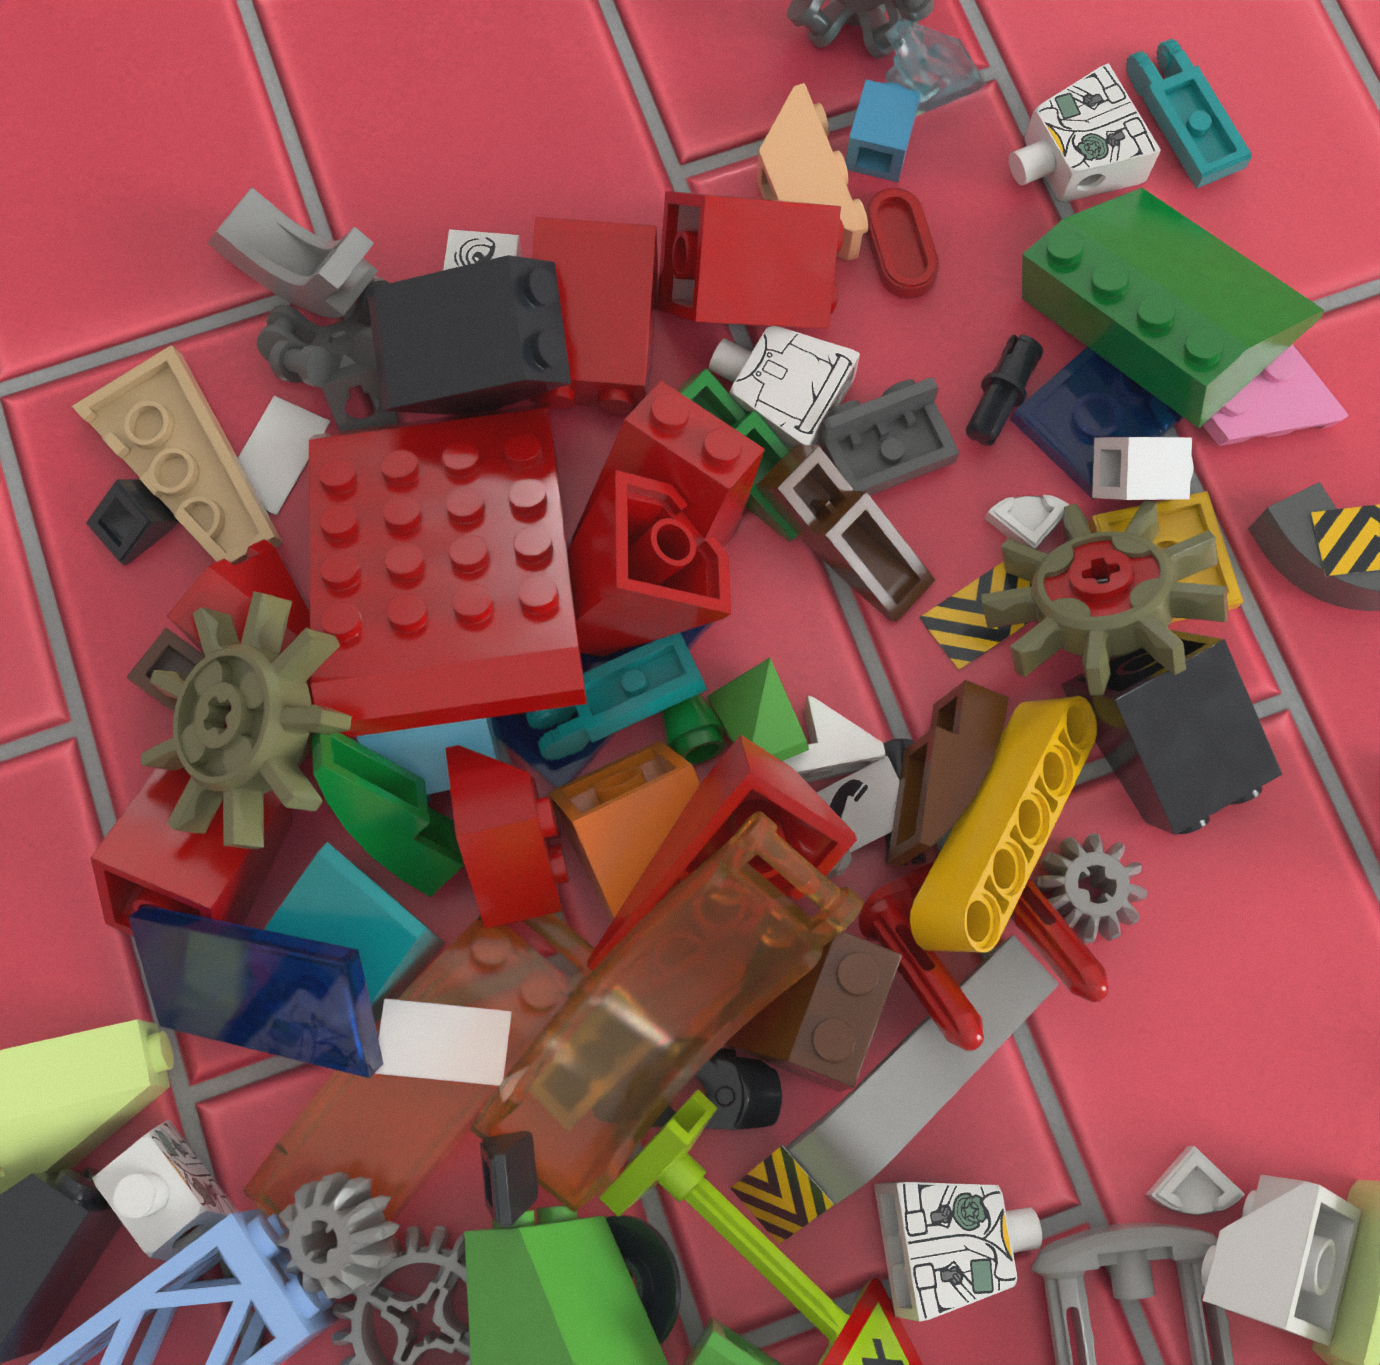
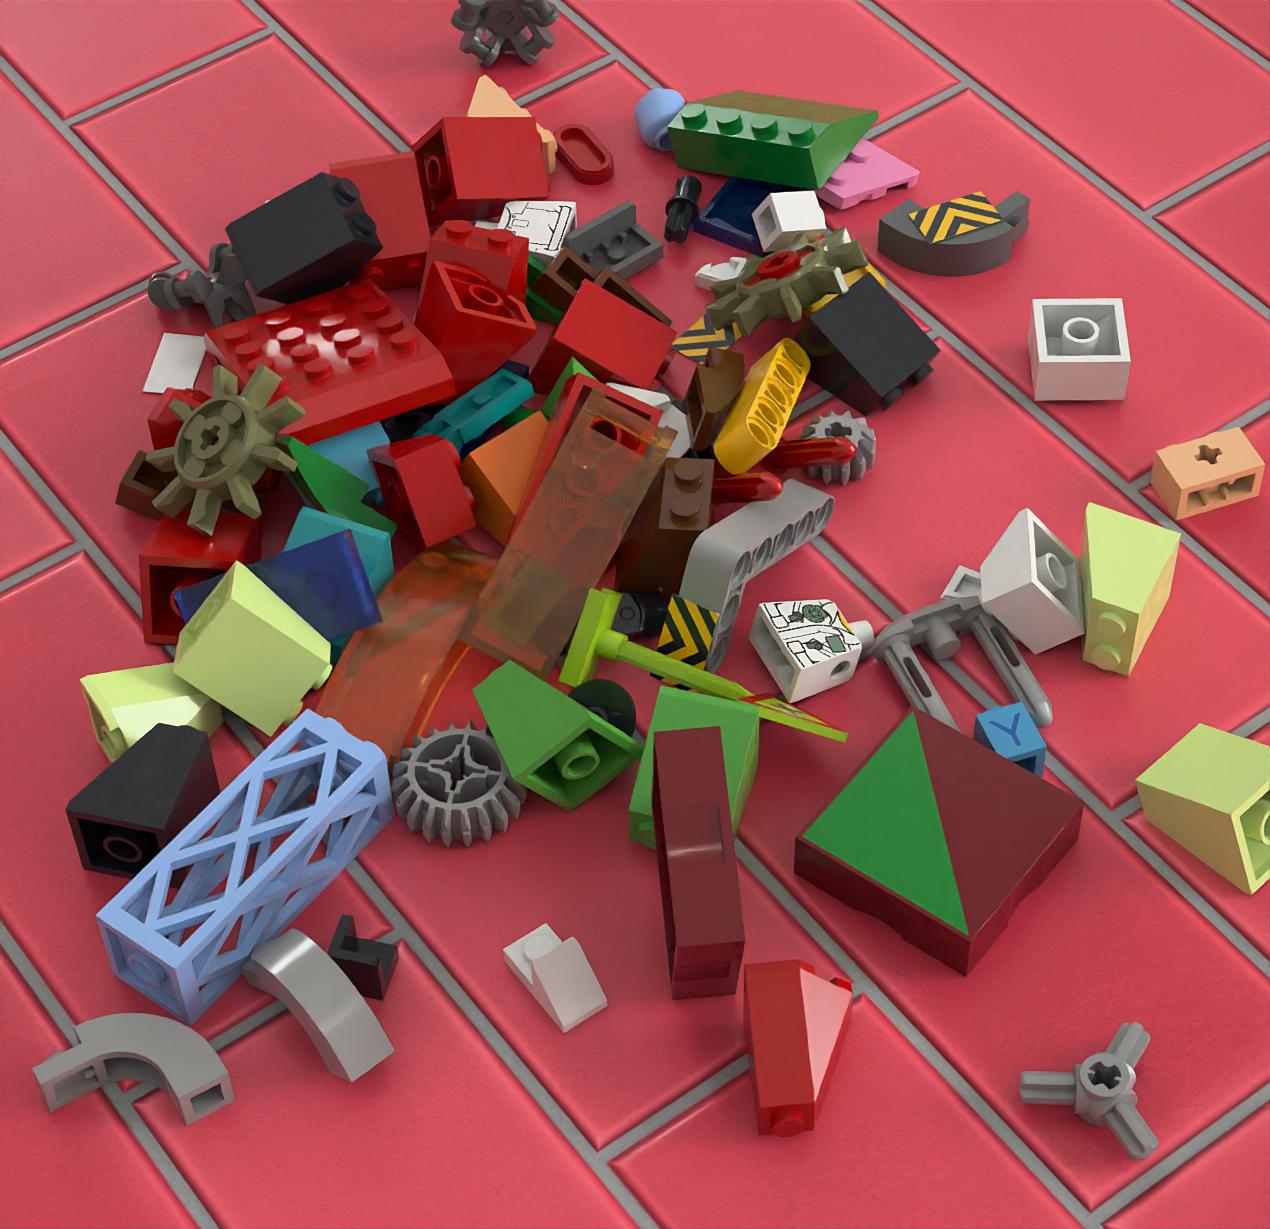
camera: 15 degrees left, 25 degrees down
tan wing [72,345,283,565] -> none
black slope [86,479,179,565] -> none
white torso [92,1120,238,1261] -> none
light grey arch [207,187,378,318] -> none
light grey gear [276,1172,401,1299] -> none
white sticker [373,999,512,1086] -> none
black slope [480,1131,538,1228] -> none
dark azure brick [845,79,921,182] -> none
clear light blue slope [885,18,986,116] -> none
white torso [1009,63,1161,202] -> none
teal hinge [1126,38,1252,189] -> none
none -> yellowish green slope [172,560,332,737]
none -> red slope [527,278,677,396]
none -> light blue head [634,88,686,151]

